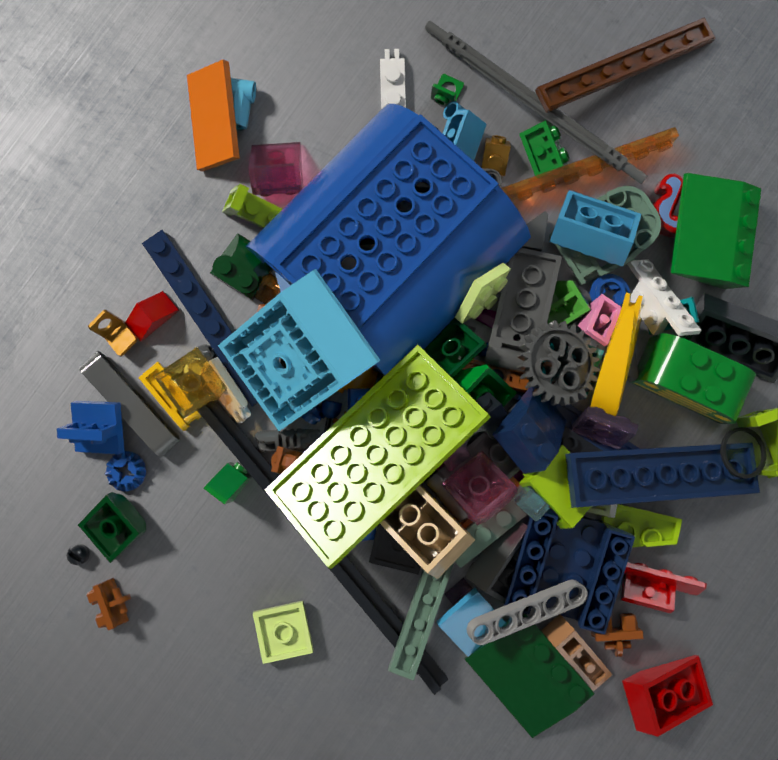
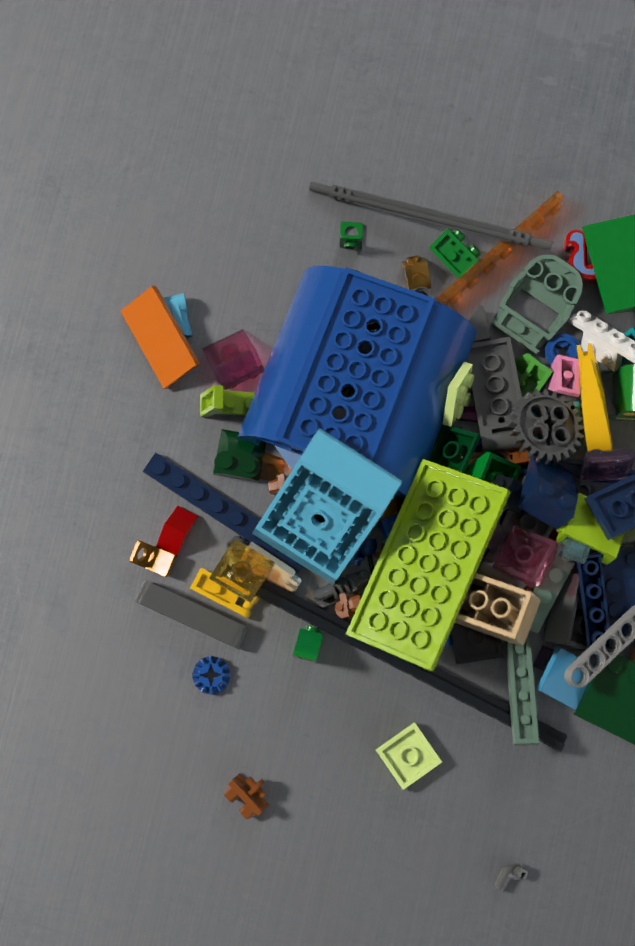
camera: 30 degrees left, 5 degrees down
blue bracket [57,401,125,454] -> none
black hinge [67,544,90,565] -> none
dark green slope [78,492,146,563] -> none
white hinge [380,49,406,109] -> none
dark azure hinge [442,101,487,161] -> none
reddish brown tile [535,17,716,113] -> none
dark azure slope [550,190,642,267] -> none

